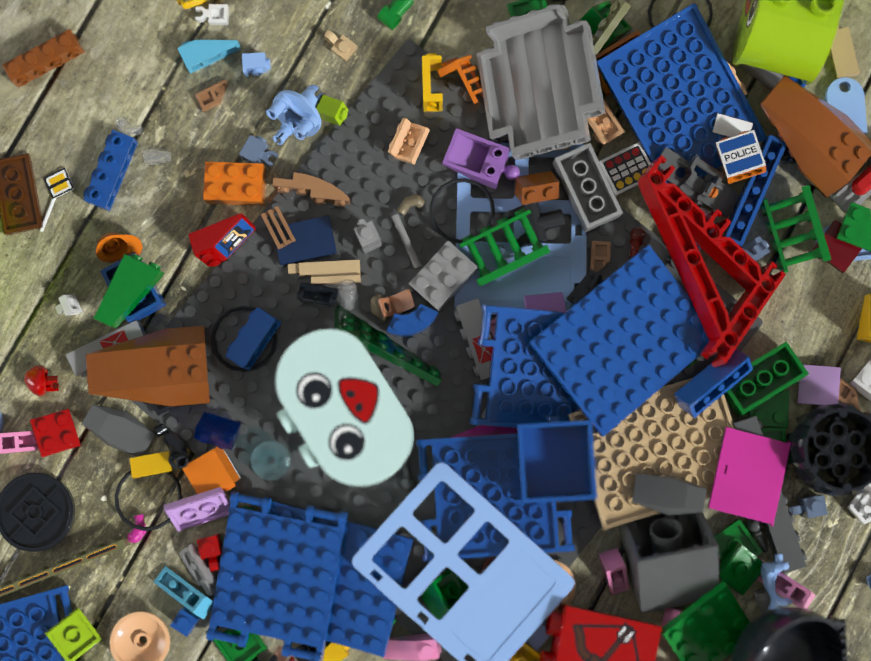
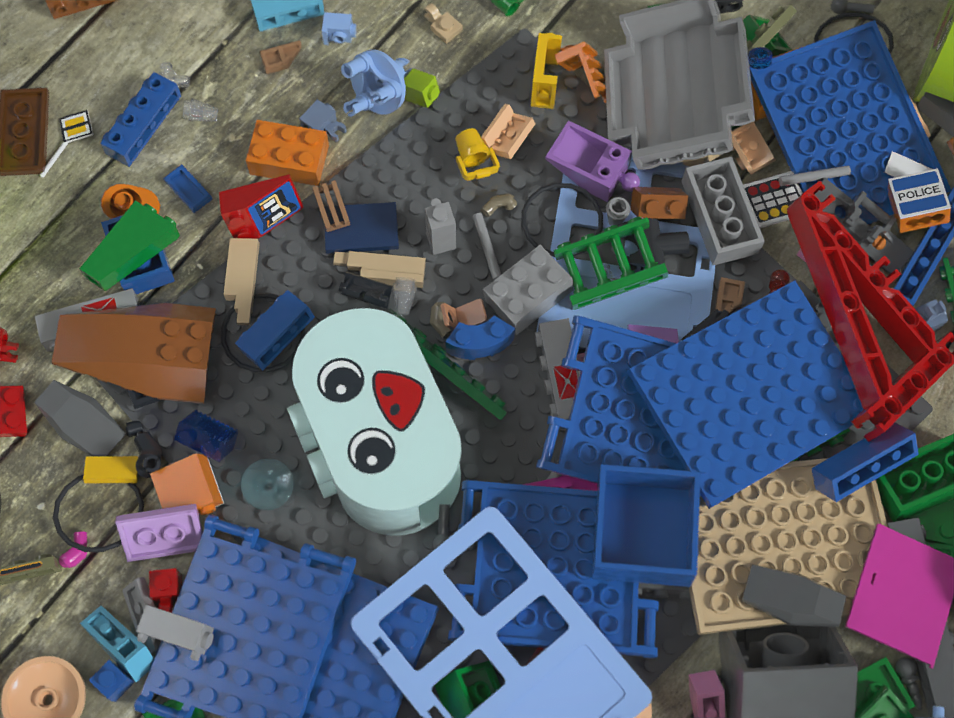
camera: 10 degrees right, 15 degrees down
white tile [55,294,82,316] -> none
medium nougat slope [273,172,350,207] -> none
none -> light grey brick [136,605,214,661]
none -> blue tile [163,164,213,213]
none -> tan piece [224,238,260,325]
none -> yellow piece [455,128,500,181]
none -> light grey cone [606,197,630,226]
none -> clear blue tile [748,47,773,69]
none -> light grey bar [779,165,851,186]

